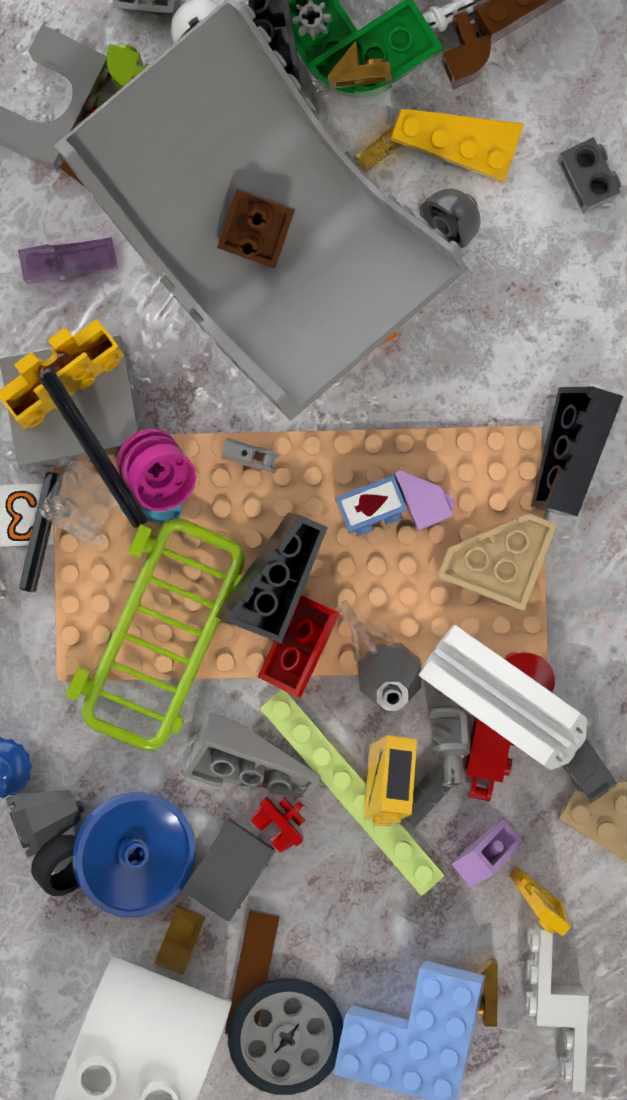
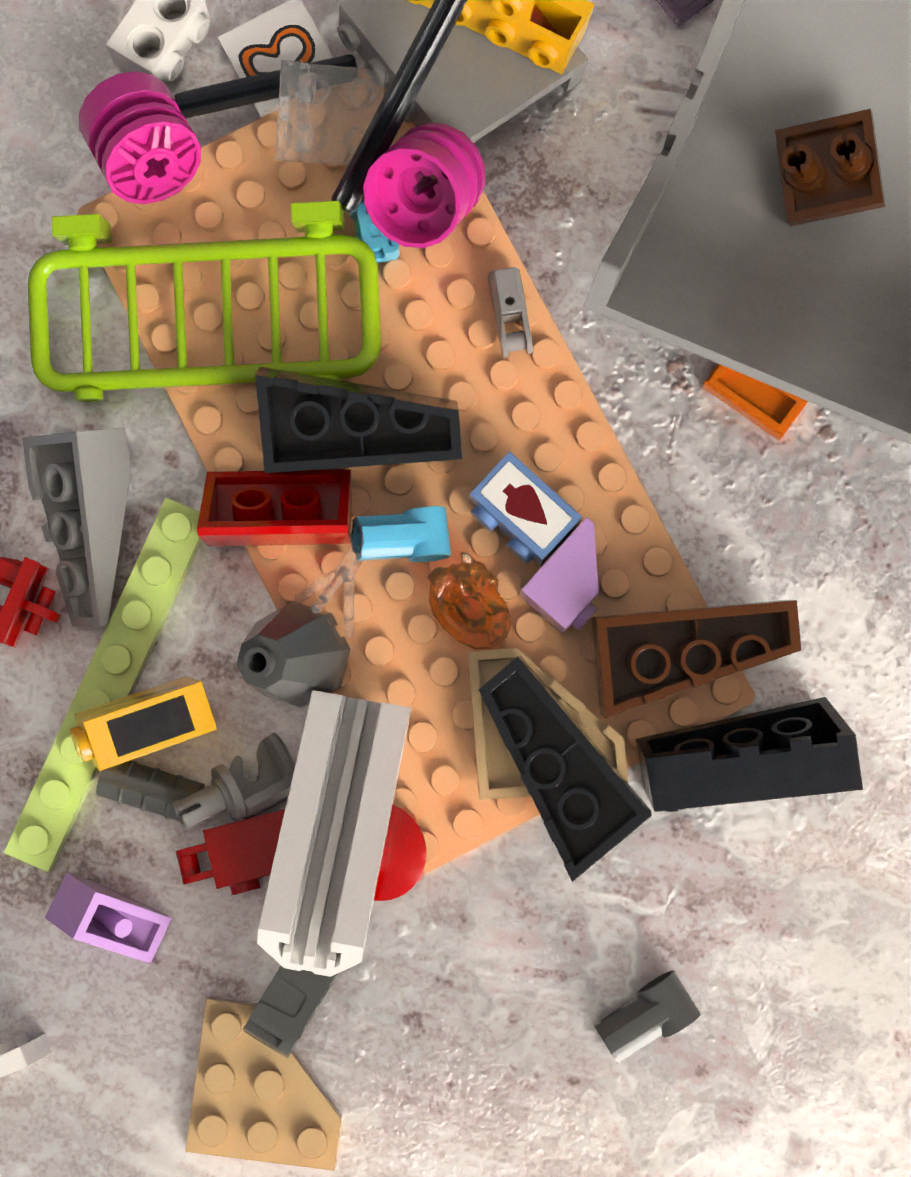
camera: 65 degrees right, 5 degrees down
yellow wing [509,866,571,936] -> none
none -> dark pink wheel [79,71,201,204]
none -> medium azure piece [351,506,452,562]
none -> clear orange hat [427,552,511,649]
none -> black wedge [479,656,652,882]
none -> reddish brown wedge [592,600,801,719]

